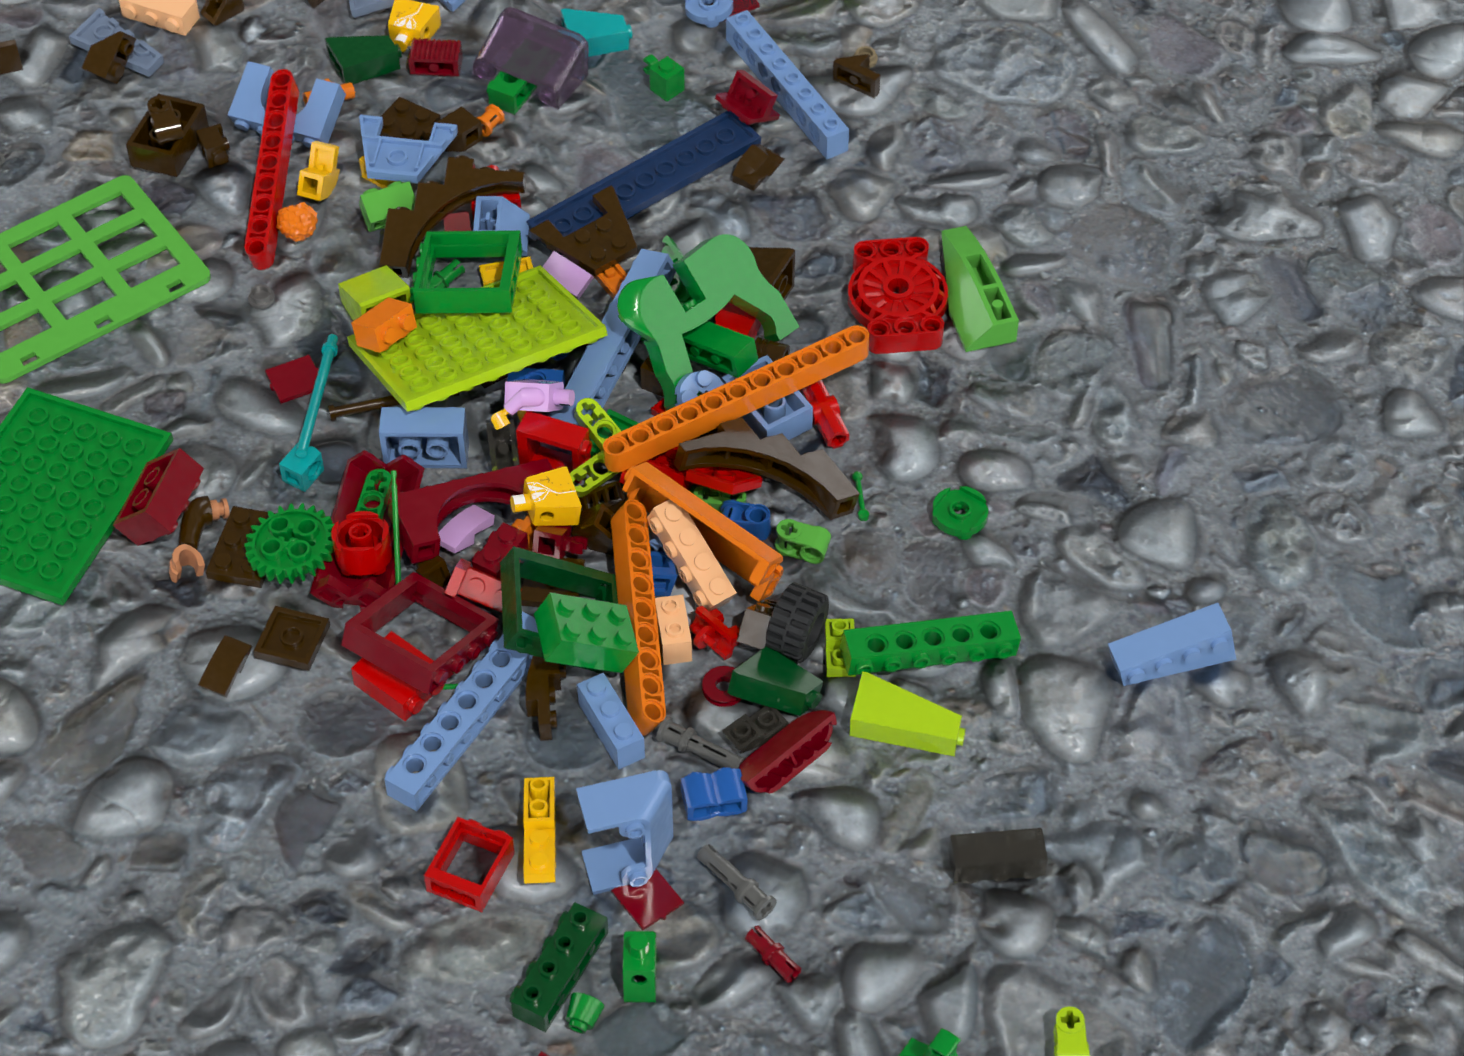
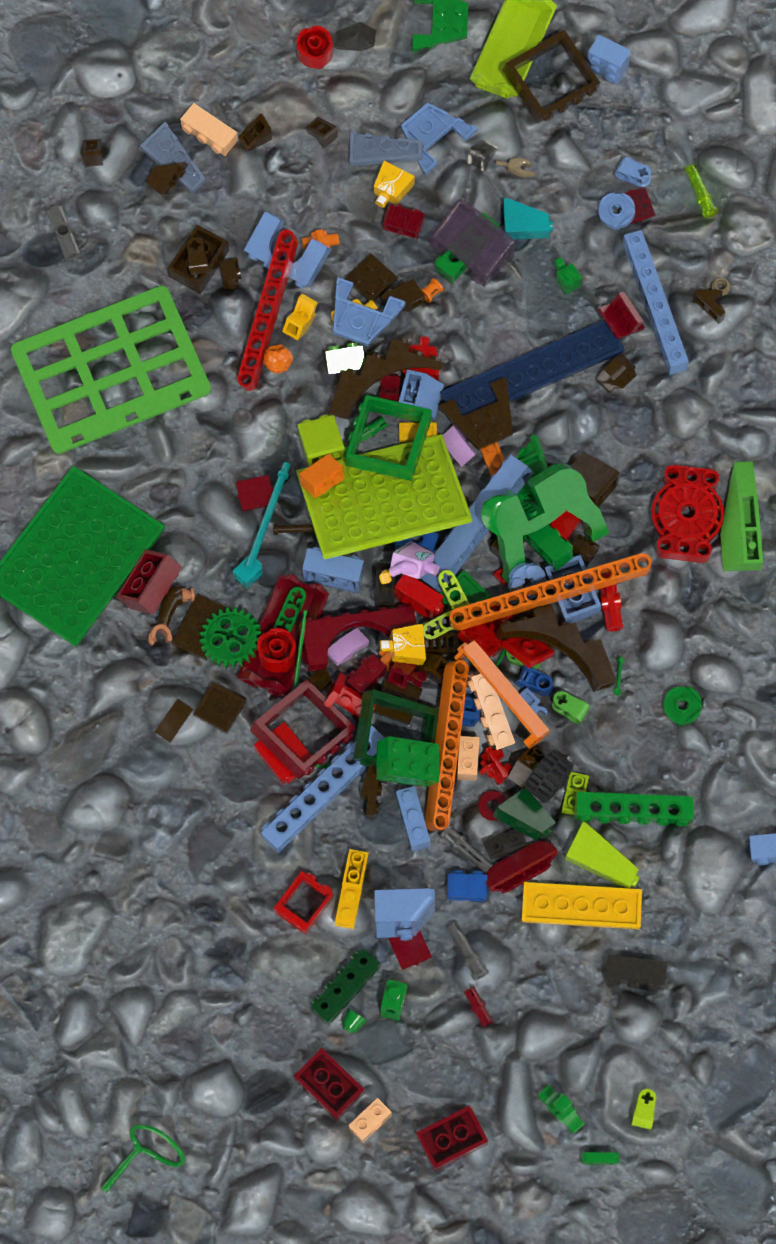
camera: 15 degrees right, 20 degrees up
dark green slope [325,35,402,85] -> none
none -> yellow plate [522,882,642,930]

